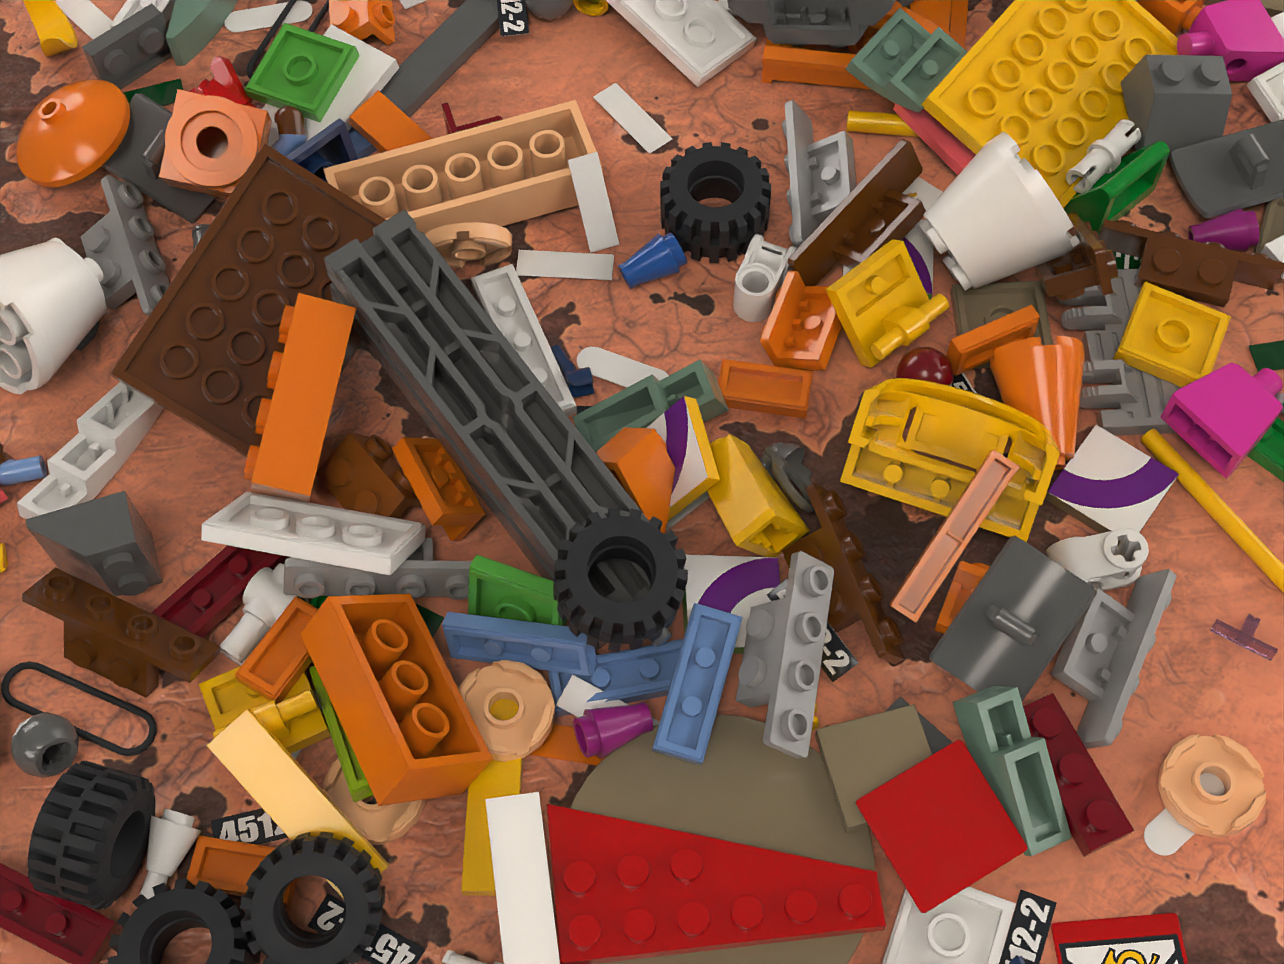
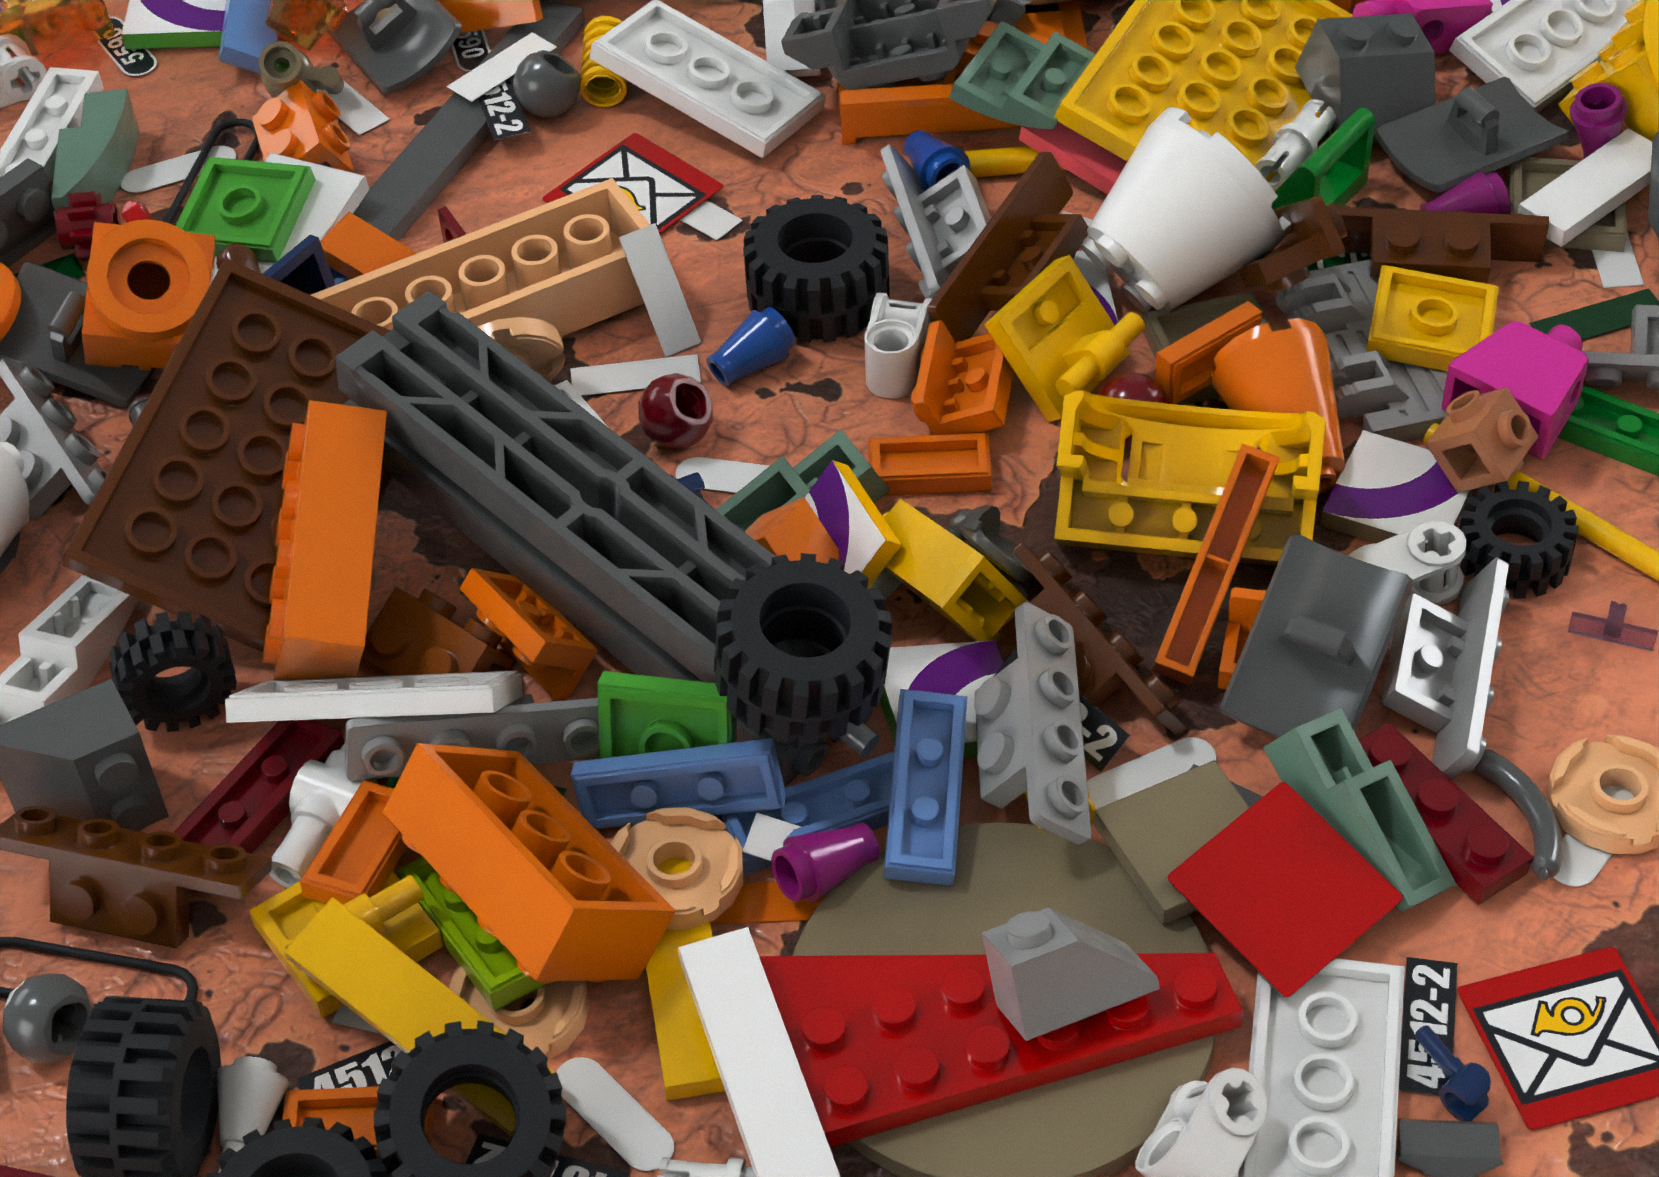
camera: 10 degrees left, 15 degrees down
none -> dark red gear [56,191,121,261]
none -> black tyre [109,611,237,732]
none -> sticker [542,133,723,234]
none -> white sticker [556,1057,674,1171]
none -> dark red piece [638,373,713,450]
none -> blue cone [904,130,971,191]
none -> light grey slope [982,907,1160,1041]
none -> white sticker [1087,737,1216,809]
none -> nougat brick [1426,387,1539,493]
none -> black tyre [1459,481,1578,599]
none -> dark grey piece [1475,749,1563,880]

